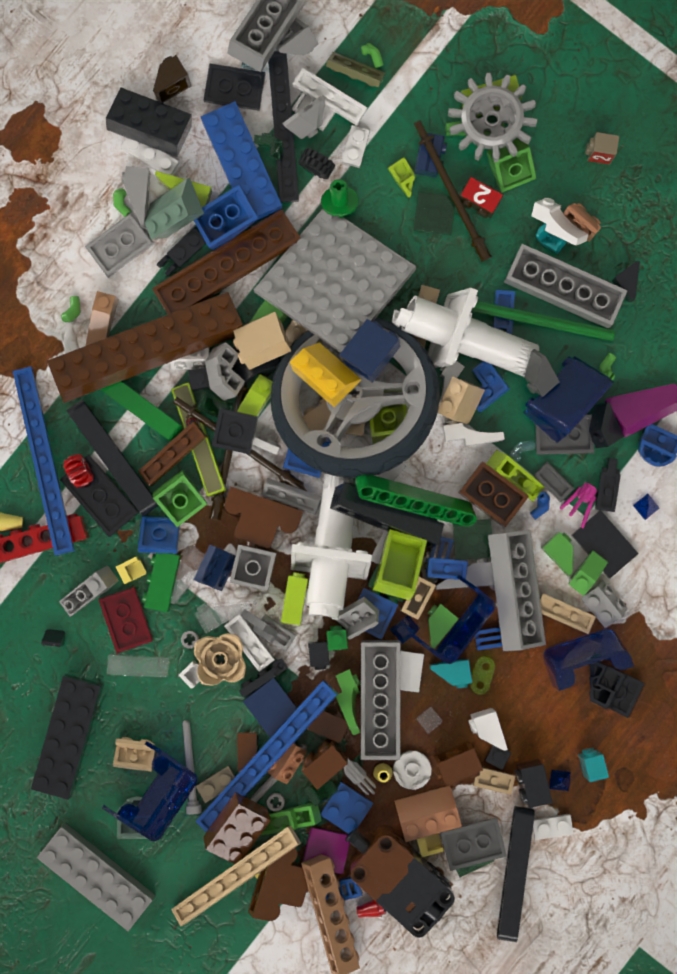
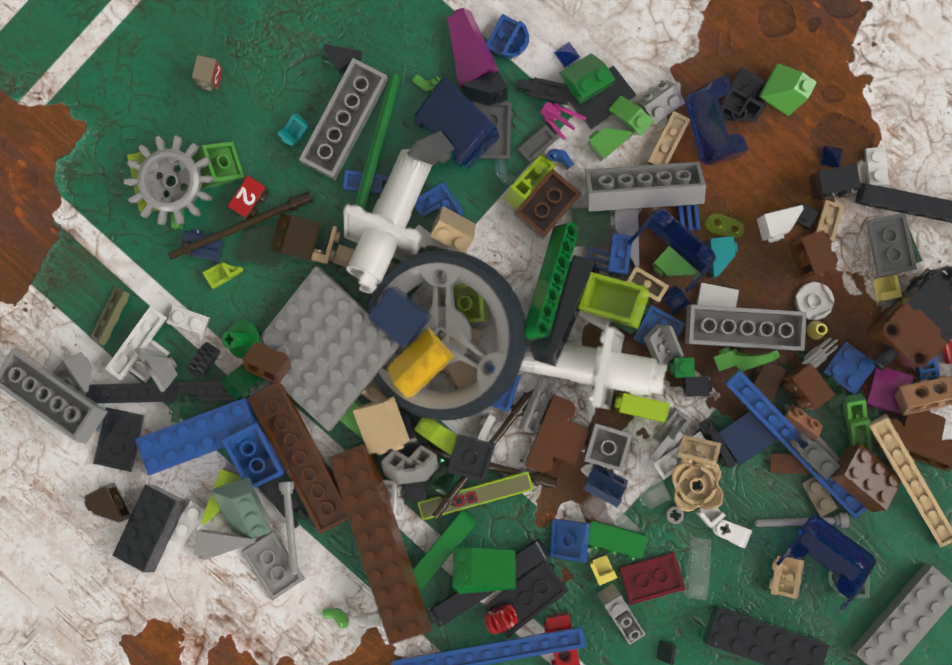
camera: 90 degrees left, 0 degrees up
medium nougat slope [86,291,119,346] -> none
bright green arm [113,188,132,217] -> none
reddish brown plate [138,421,207,486] -> none
bright green slope [153,470,207,527] -> none
light grey bush [267,793,285,811] -> none
bright green arm [361,43,384,68] -> none
nougat slope [394,785,462,842] -> none
clear tile [416,706,443,734] -> none
white slope [443,421,505,447] -> none
white slope [532,198,588,245] -> none
nougat slope [563,203,601,242] -> none
teal brick [578,748,609,782] -> none
none -> dark green brick [220,363,266,401]
none -> reddish brown brick [243,342,290,385]
none -> dark brown slope [270,213,321,261]
none -> light grey piece [278,481,298,575]
none -> tan bracket [311,226,341,265]
none -> green slope [453,547,516,594]
none -> green slope [559,53,615,105]
none -> tan bracket [677,435,721,469]
none -> white piece [712,519,752,548]
none -> bright green slope [759,63,817,116]
none -> dark grey hinge [789,430,841,480]

